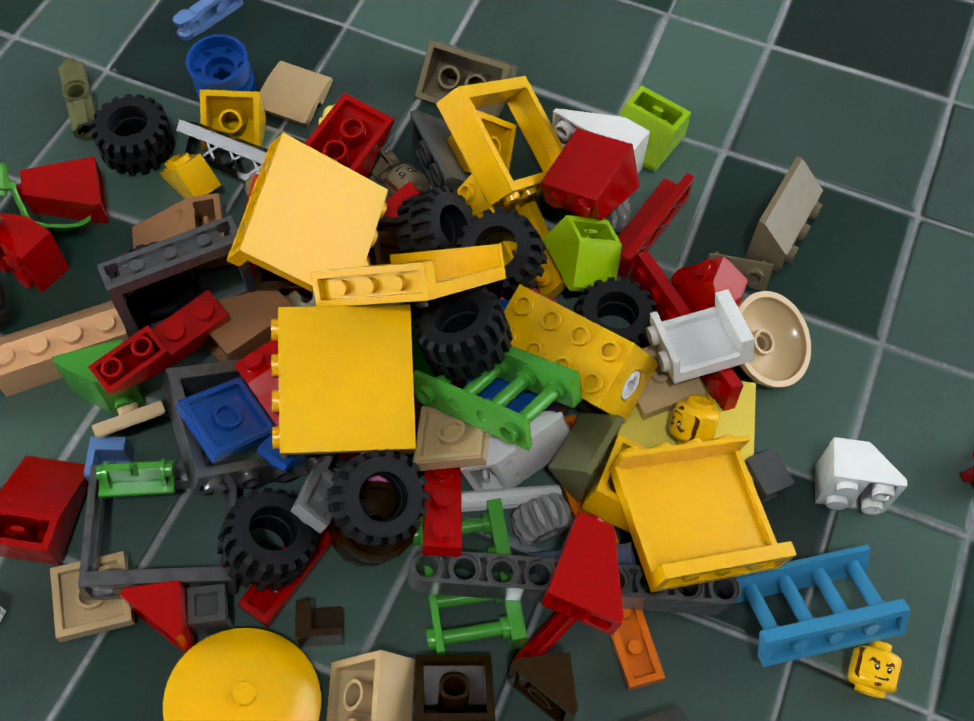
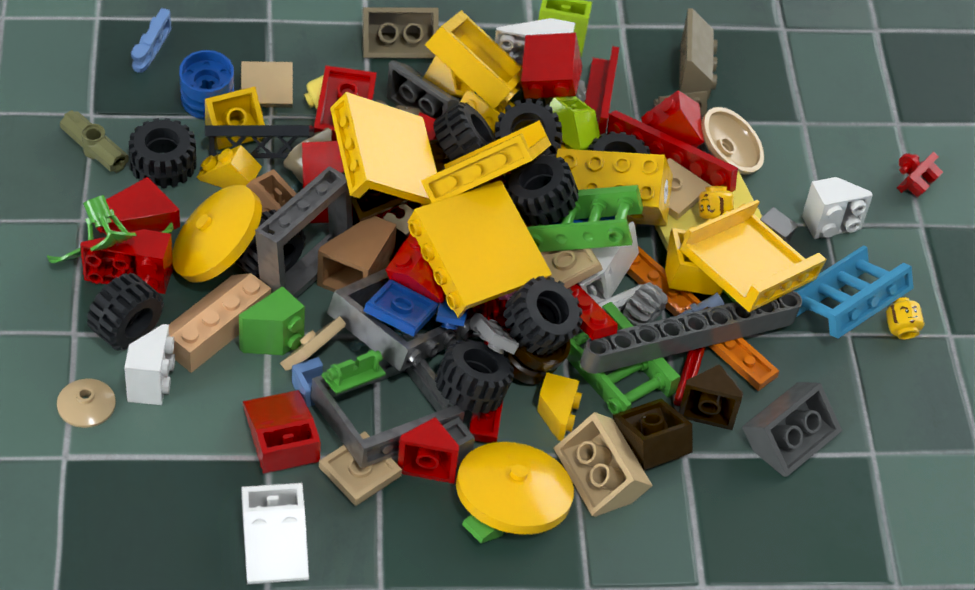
camera: 30 degrees left, 10 degrees down
red slope [88,290,231,395] -> none
dark brown panel [295,599,344,647] -> none
red slope [541,512,624,636] -> none
olive slope [548,413,625,502] -> none
white panel [646,289,755,384] -> none
none -> yellow dish [172,185,262,283]
none -> yellow slope [537,372,582,441]

